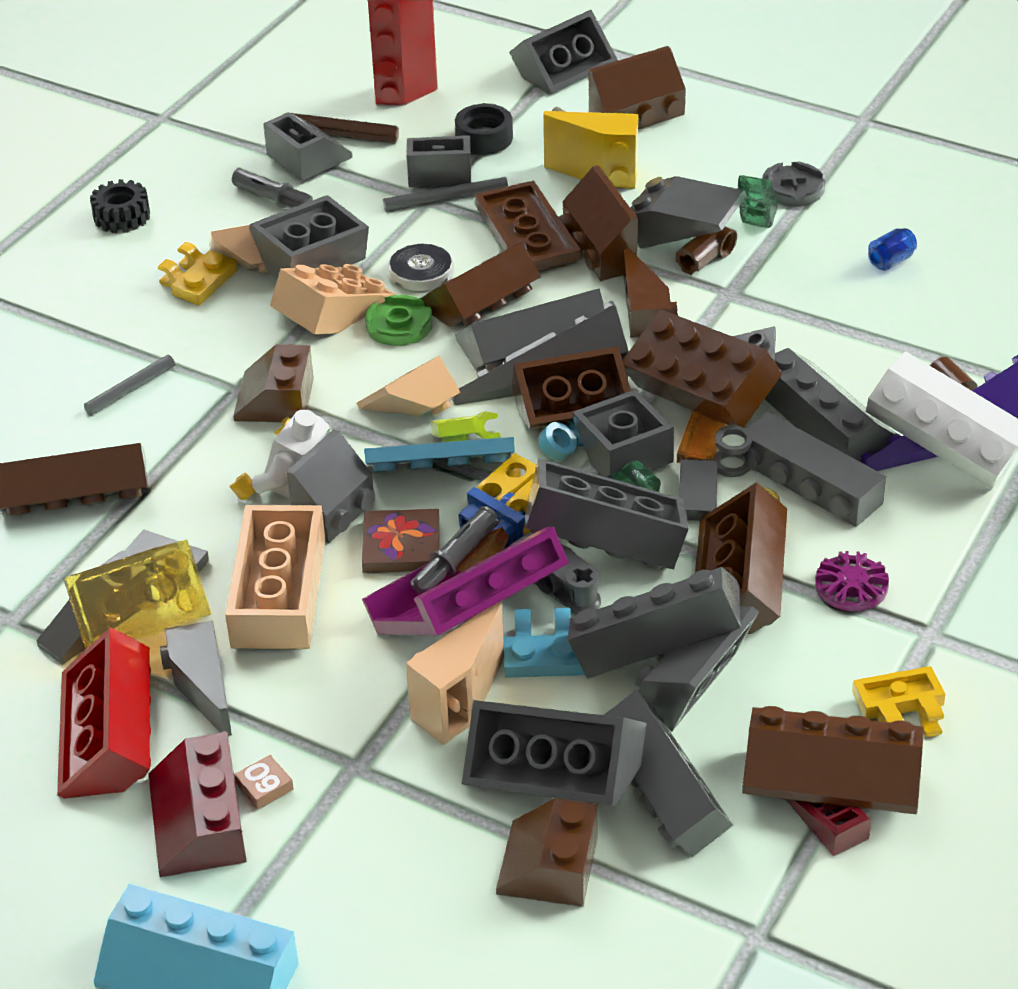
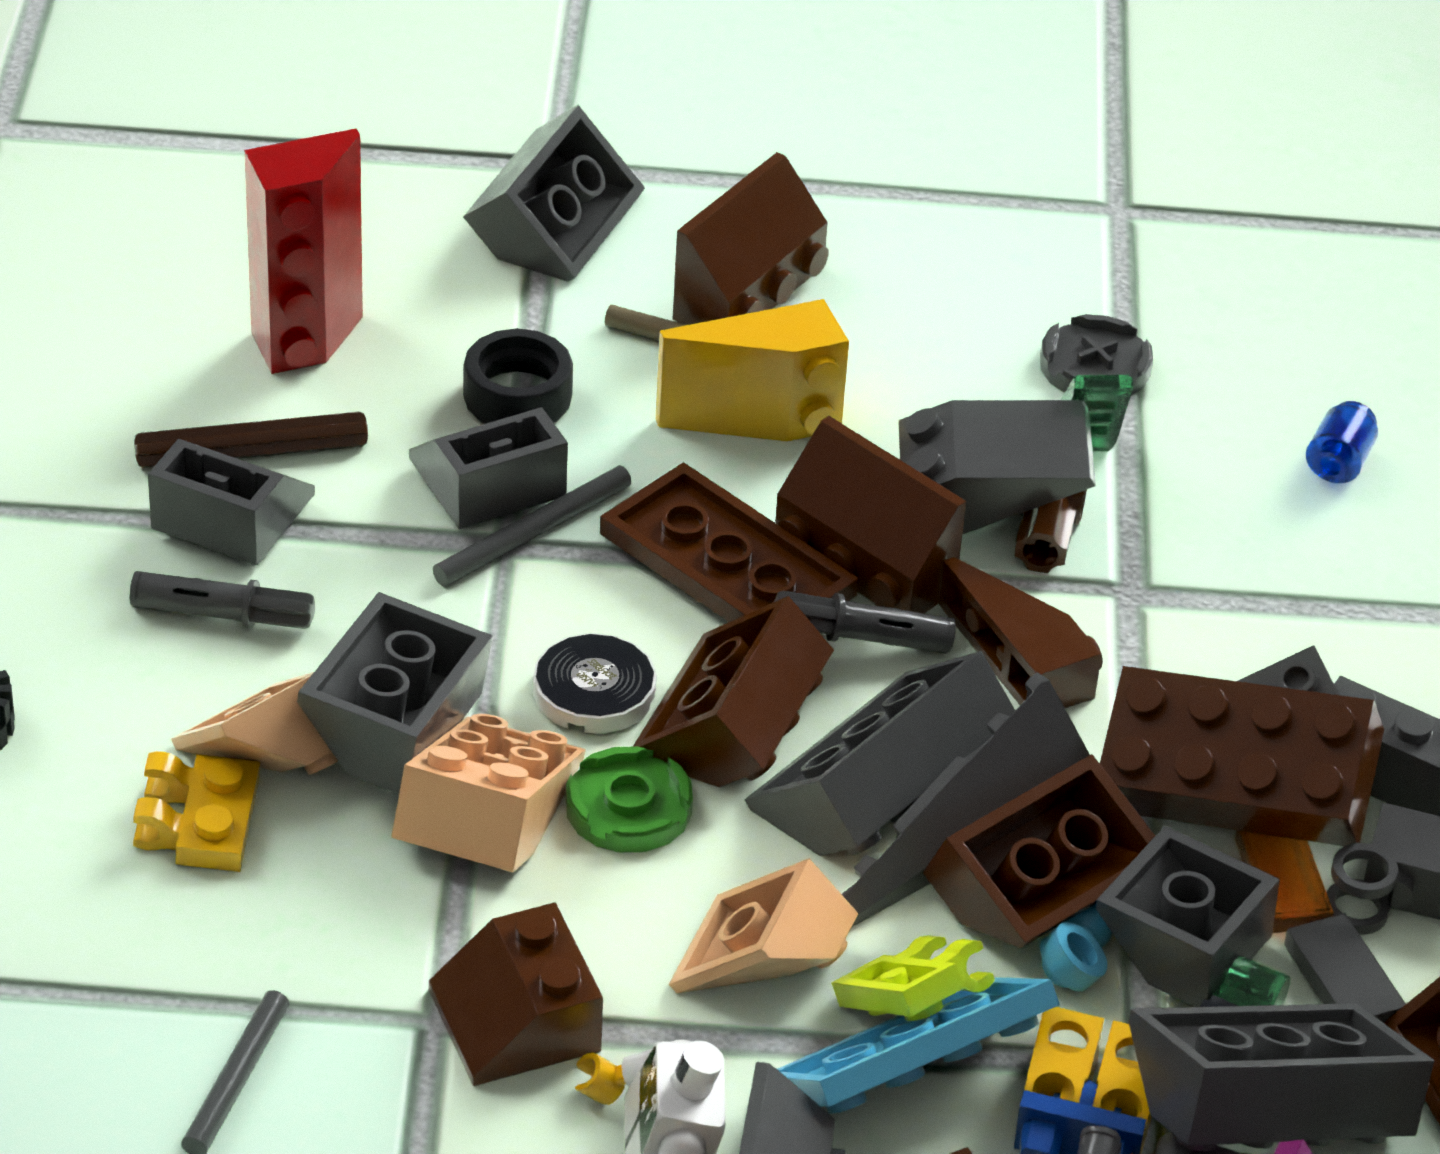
camera: 30 degrees left, 0 degrees up
none -> dark grey axle [774,591,956,654]

